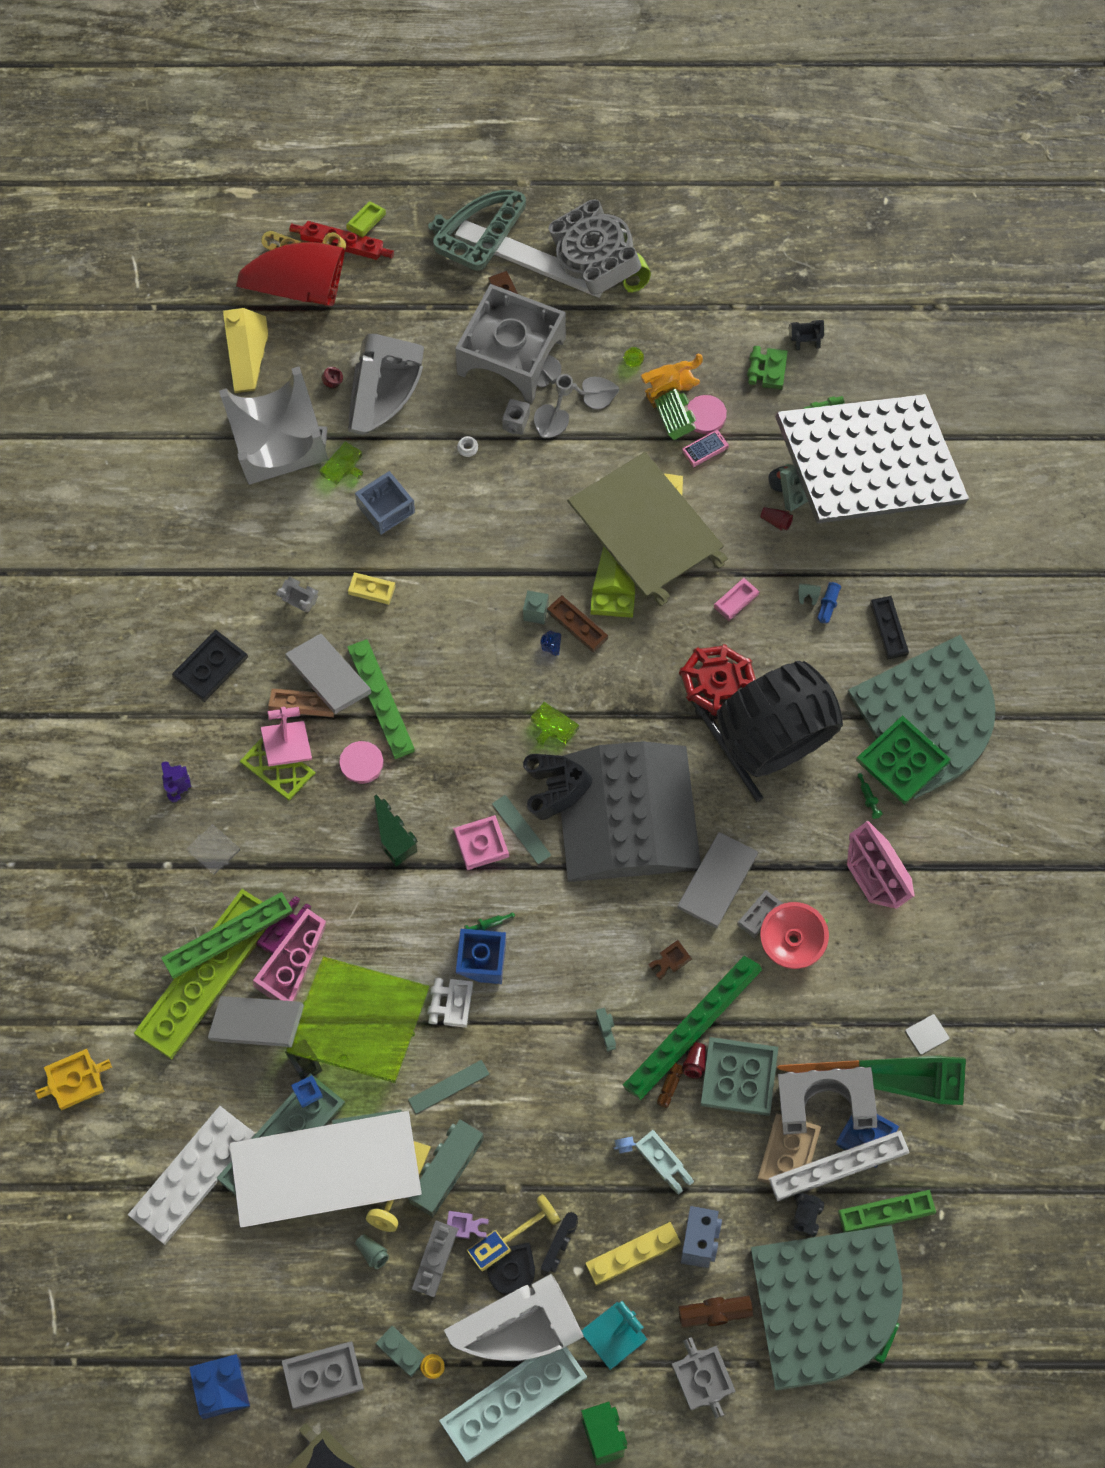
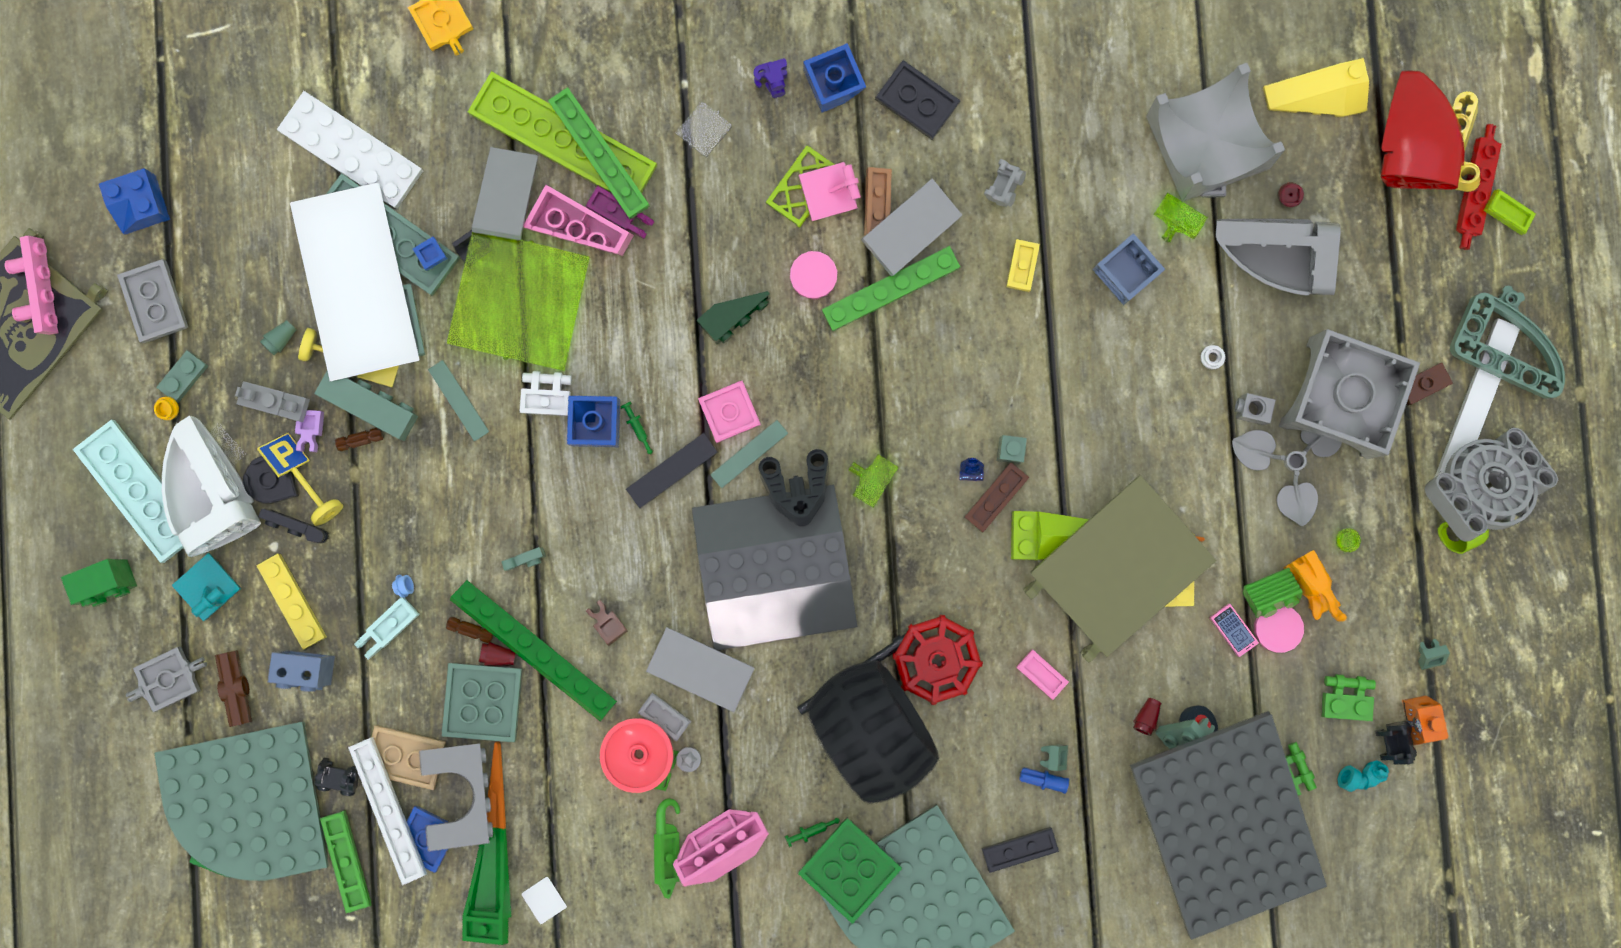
camera: 80 degrees right, 20 degrees up
none -> reddish brown axle [335,427,384,451]
none -> black tile [626,433,718,509]
none -> bright green plate [654,798,680,899]
none -> light grey tile [676,747,701,772]
none -> blue slope [803,43,866,113]
none -> teal arm [1337,760,1389,792]
none -> orange torso [1402,696,1448,746]
none -> sand green tile [1418,639,1450,670]

